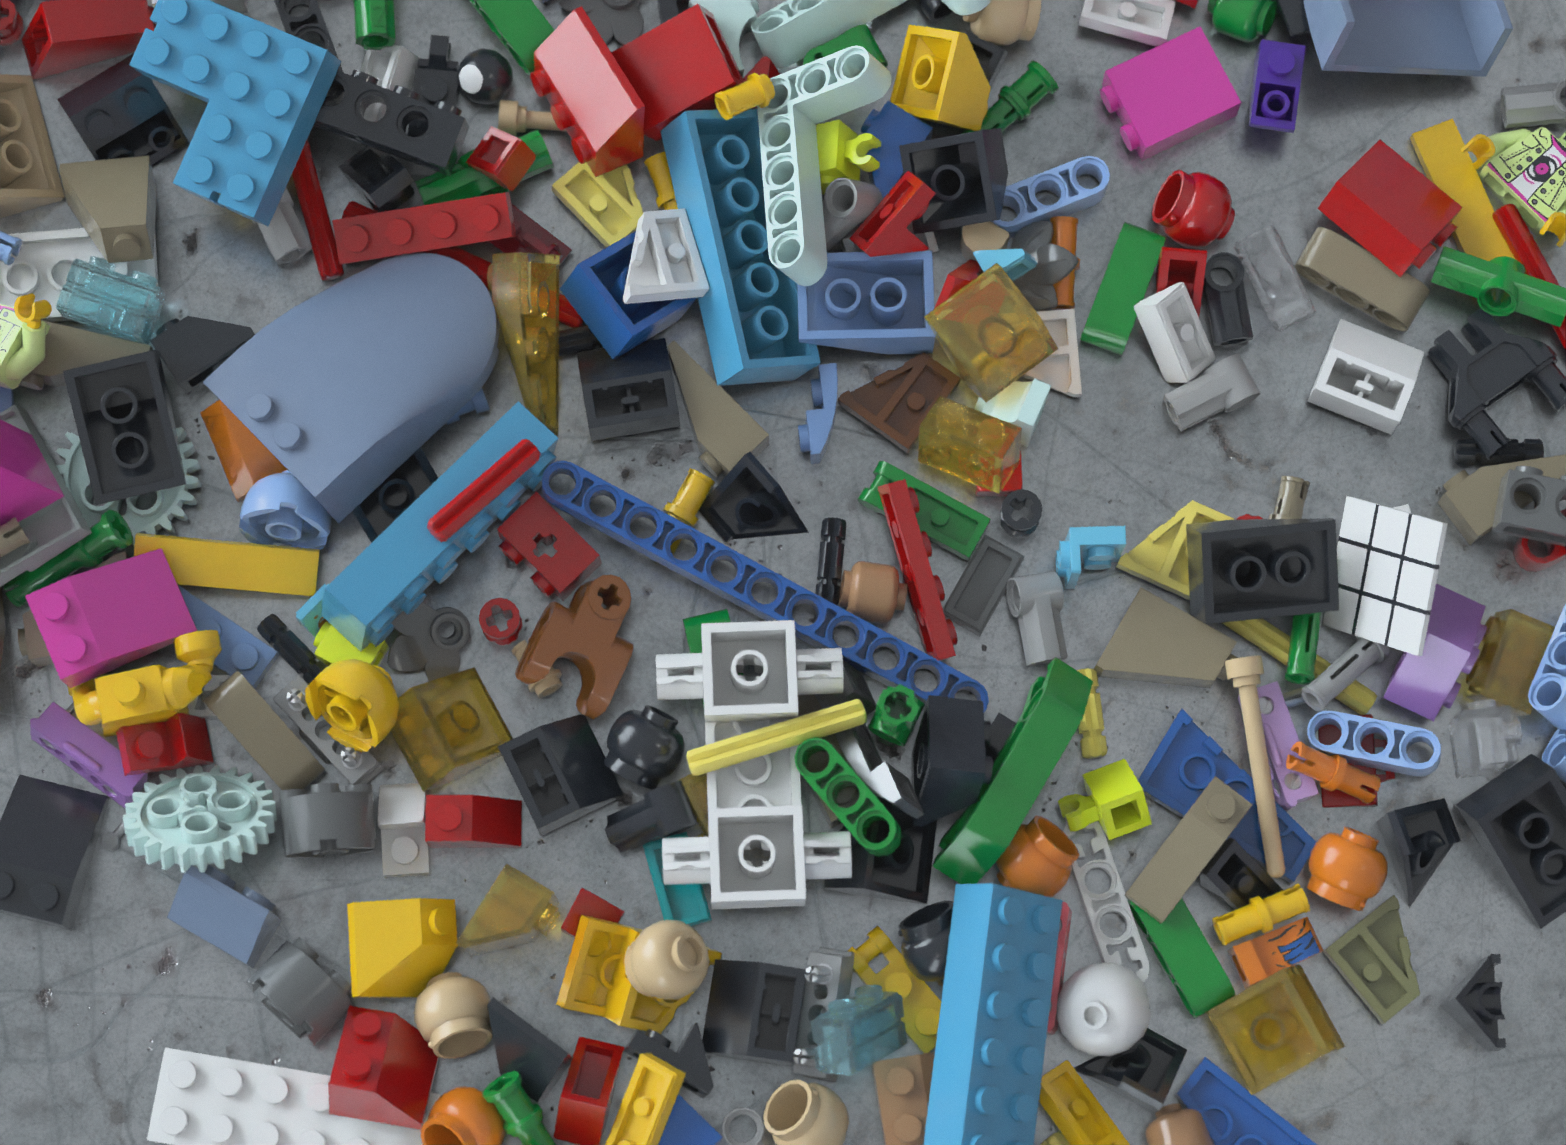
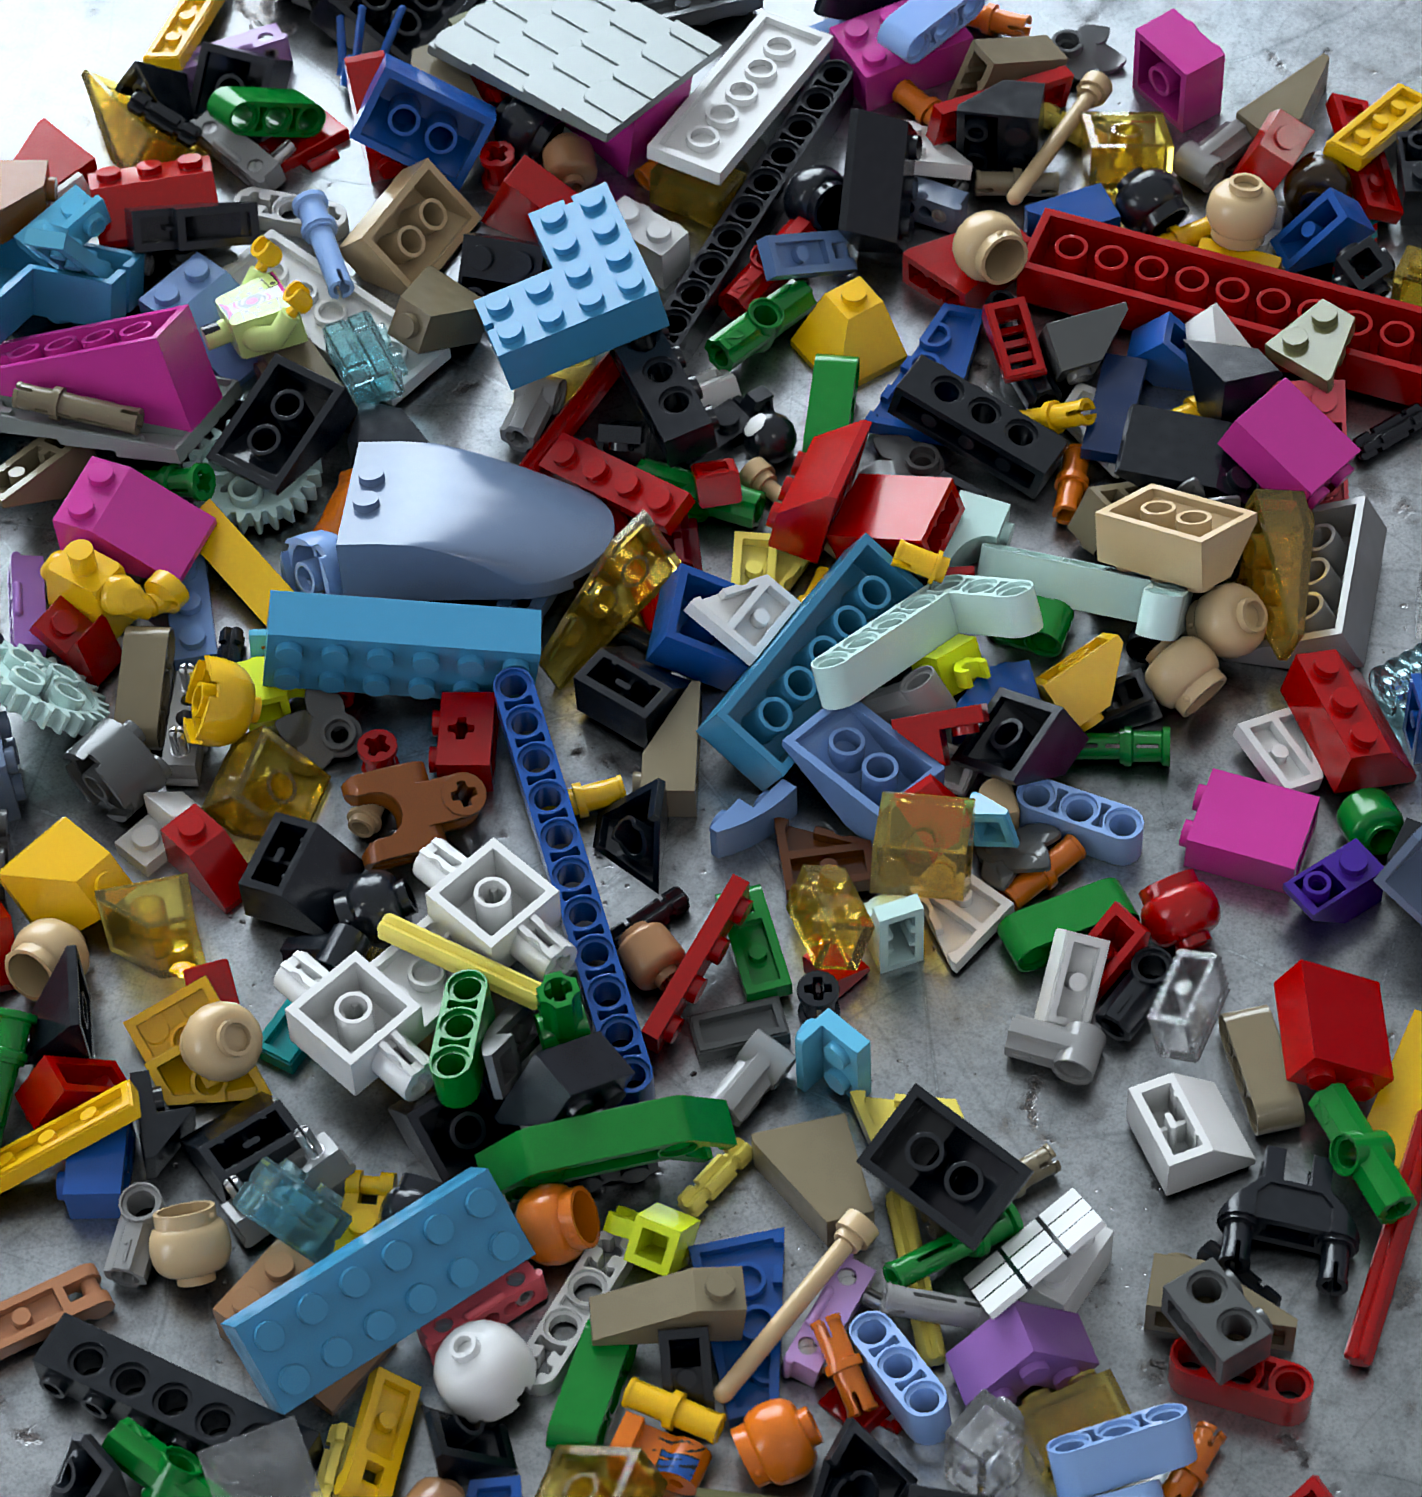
camera: 50 degrees right, 25 degrees down
red axle [427,439,540,542] -> none

